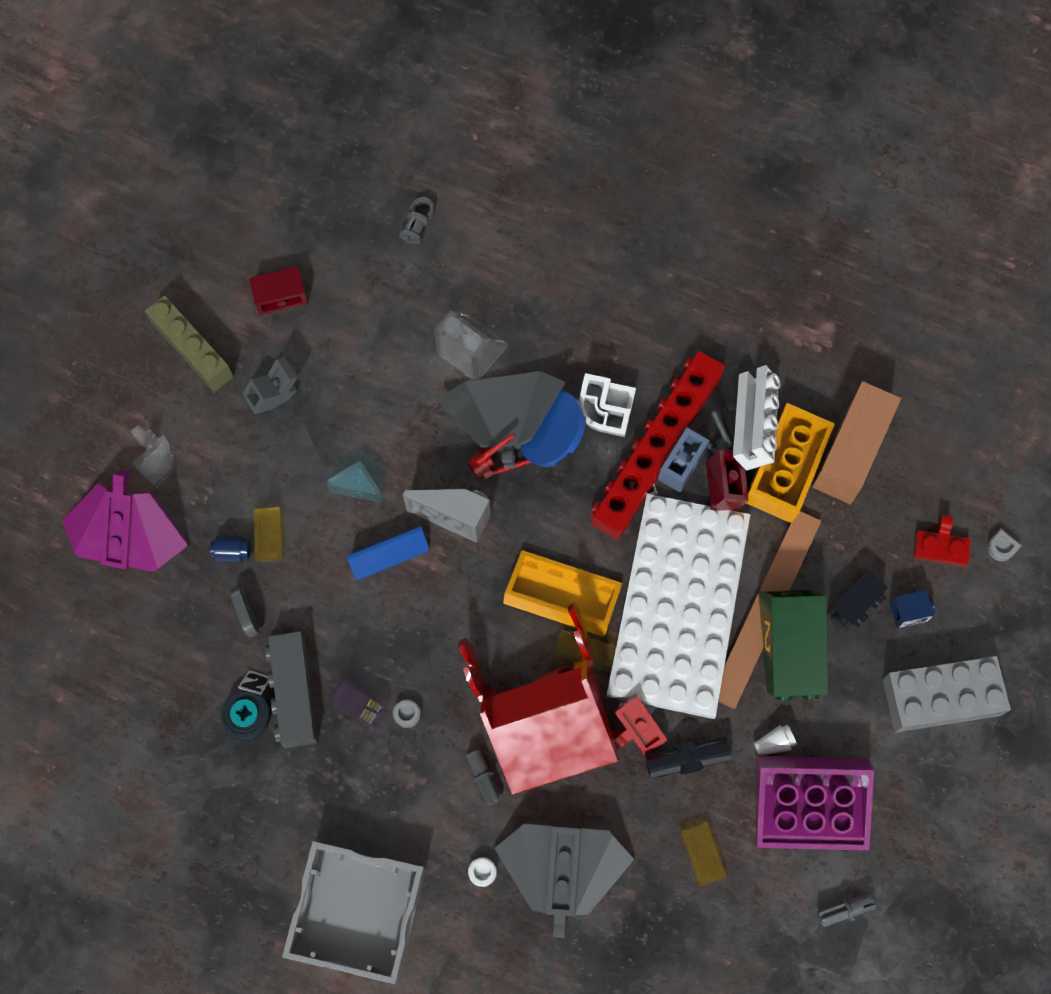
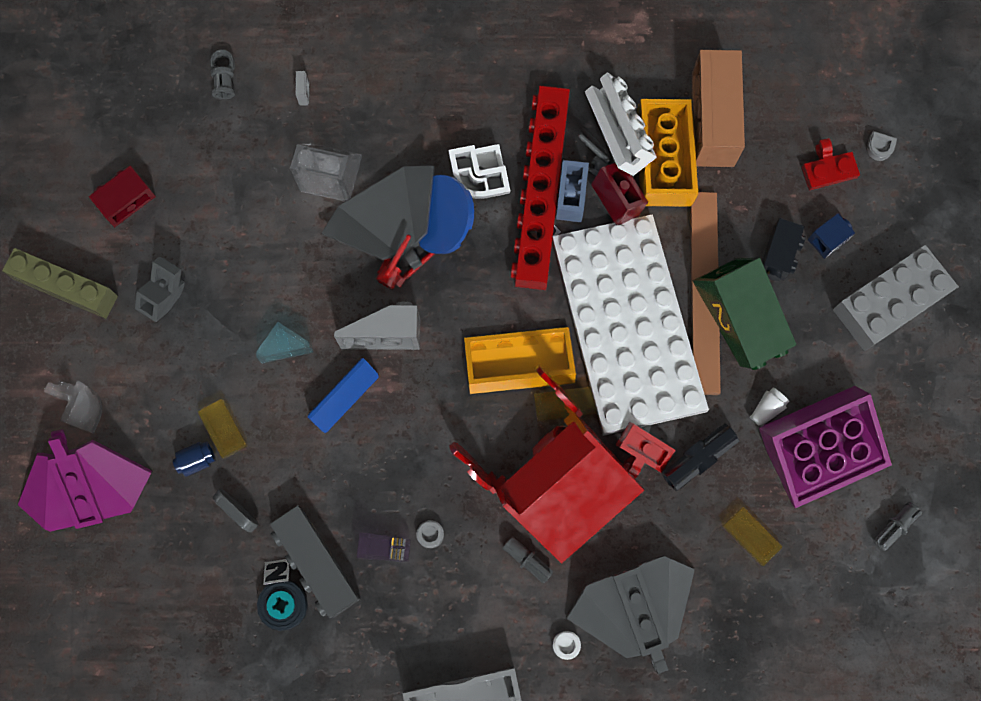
camera: 25 degrees left, 5 degrees up
none -> light grey tile [296,71,310,106]

